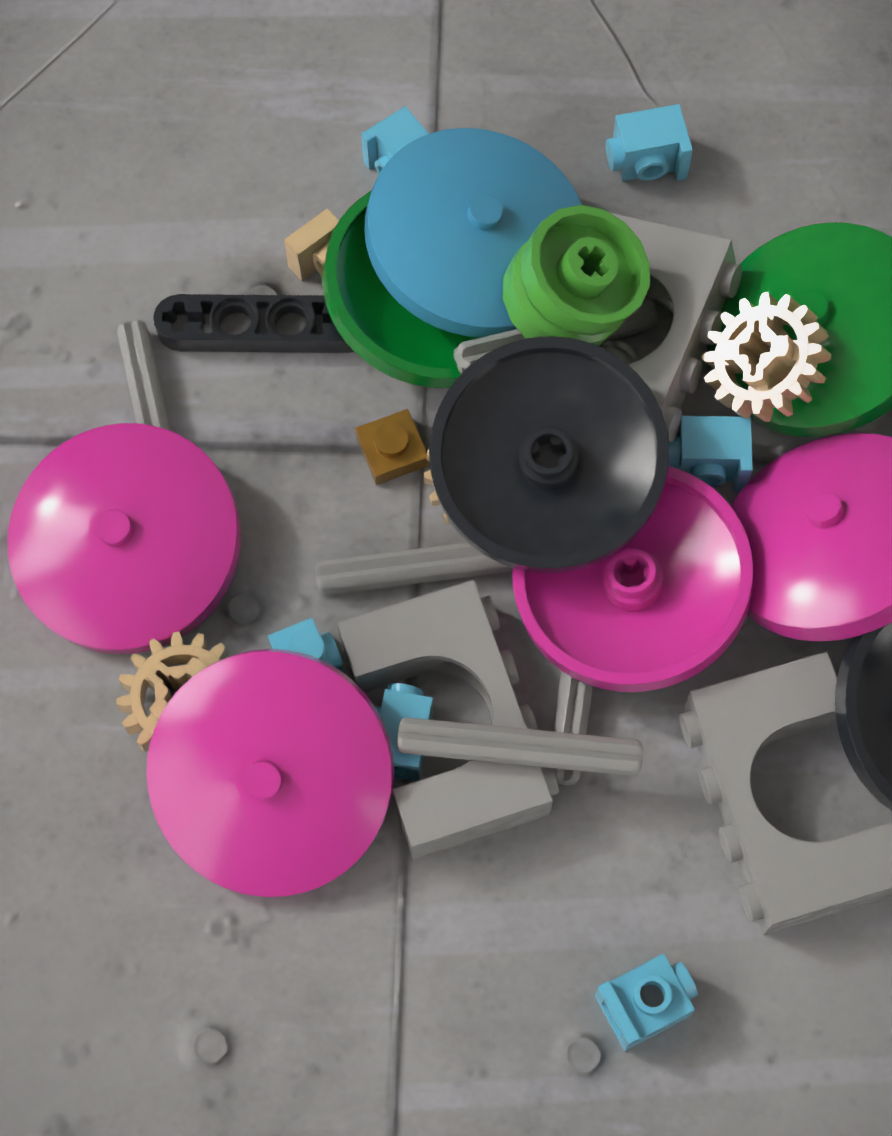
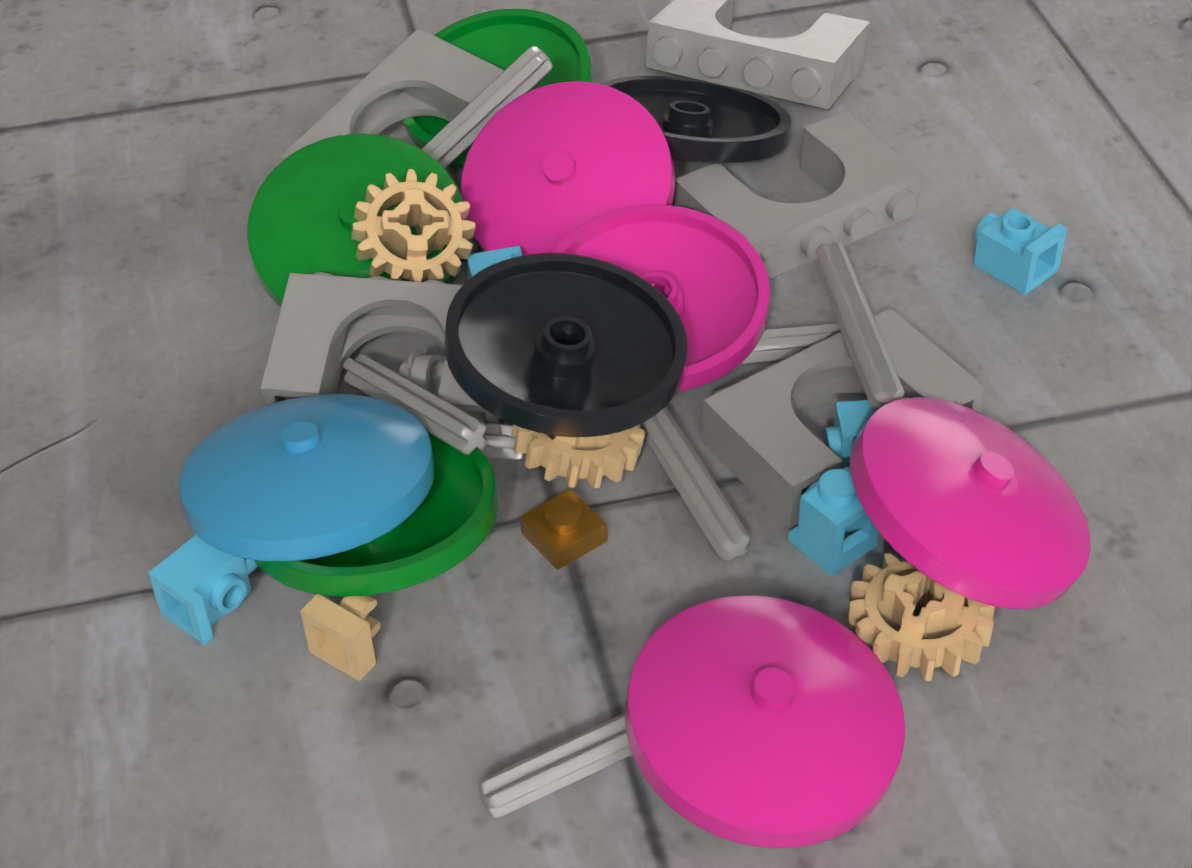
camera: 105 degrees left, 25 degrees down
black beam [153,294,354,353] -> none
bright green wheel [503,205,650,346] -> none
medium azure brick [606,104,693,181] -> none

